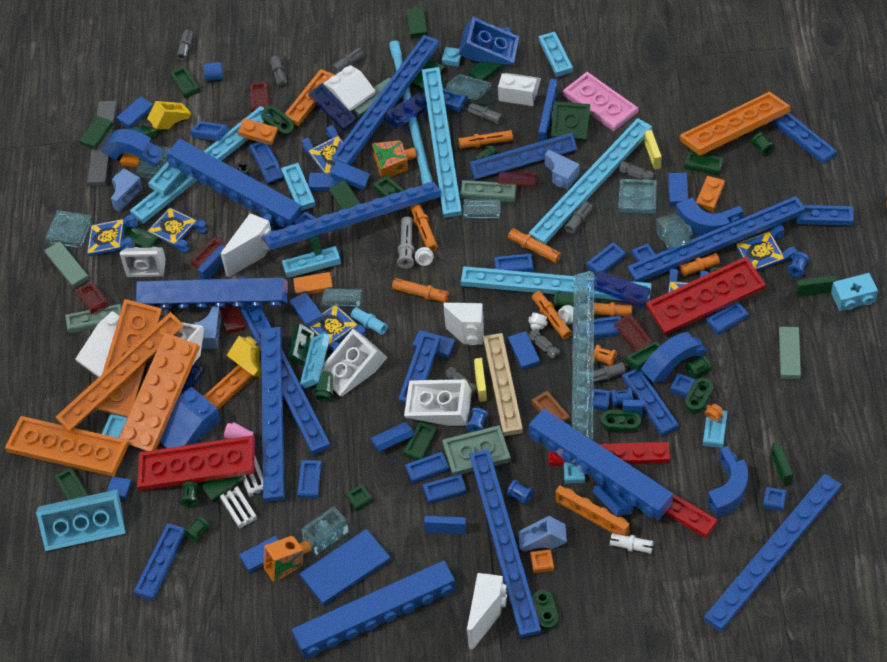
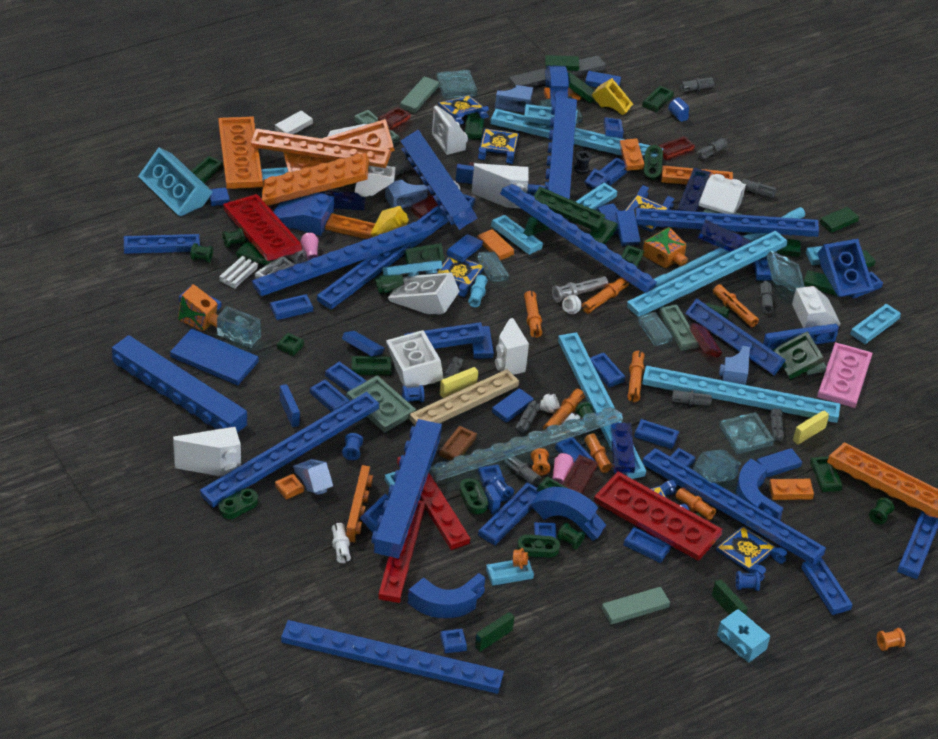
camera: 55 degrees right, 10 degrees down
none -> white tile [275,111,313,134]
none -> dark green plate [534,186,606,232]
none -> bright pink cone [553,453,574,485]

